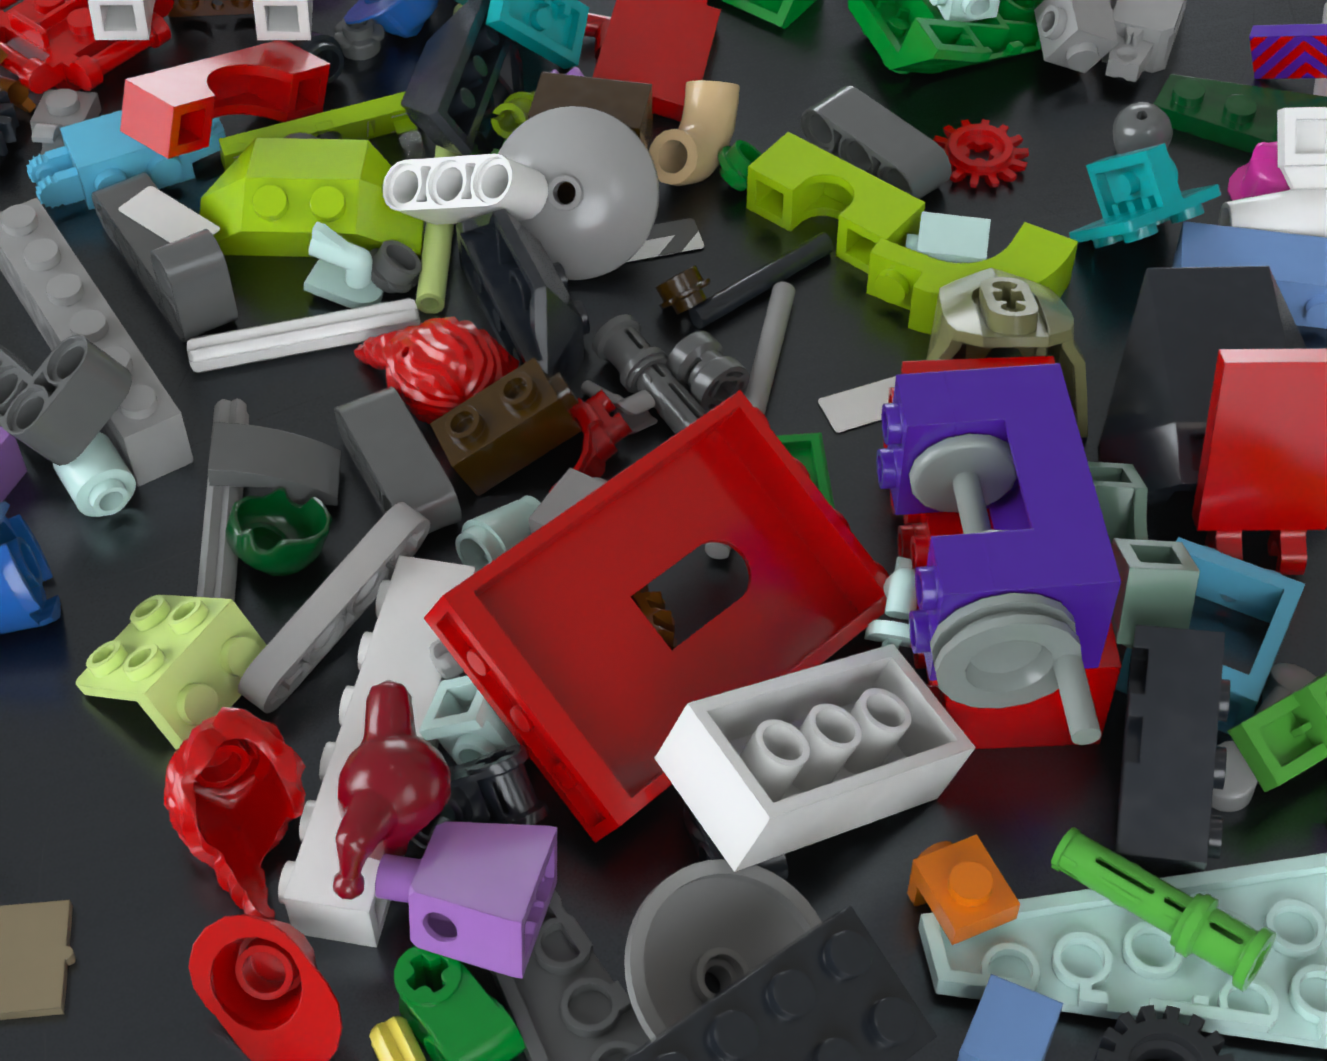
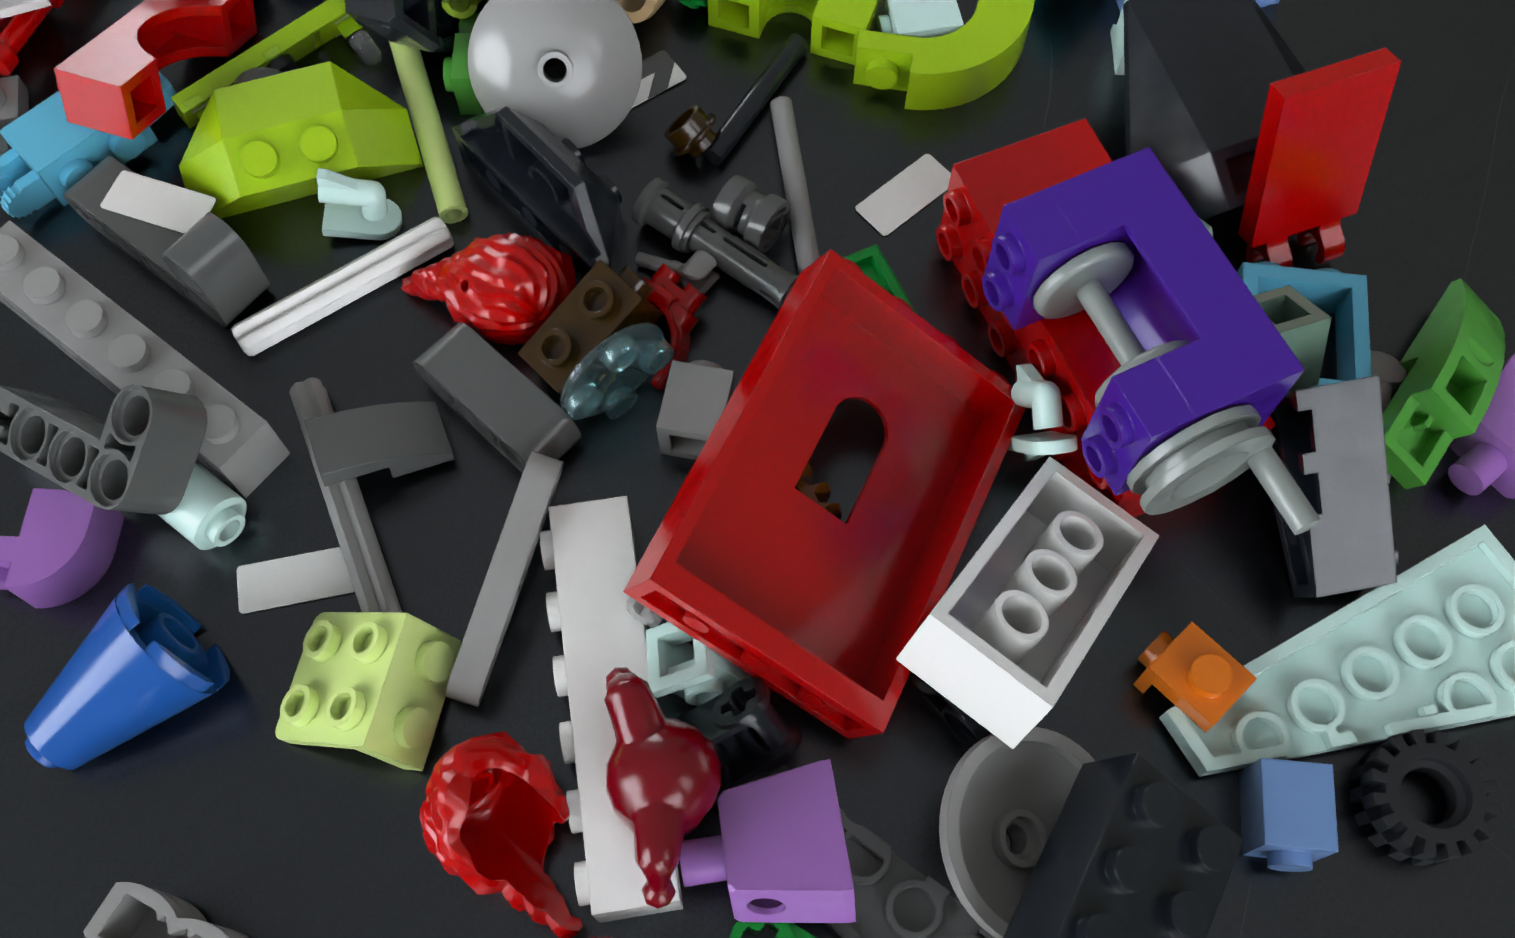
camera: 20 degrees left, 15 degrees up
dark green hair [225,488,332,576] -> none
dark grey plate [370,240,422,293] -> none
white beam [383,154,548,225] -> none
light aqua cone [455,495,541,572] -> none
olive piece [926,268,1088,438] -> none
bright green pin [1051,827,1276,992] -> none
none -> white sticker [236,547,354,614]
none -> clear light blue dish [561,323,674,420]

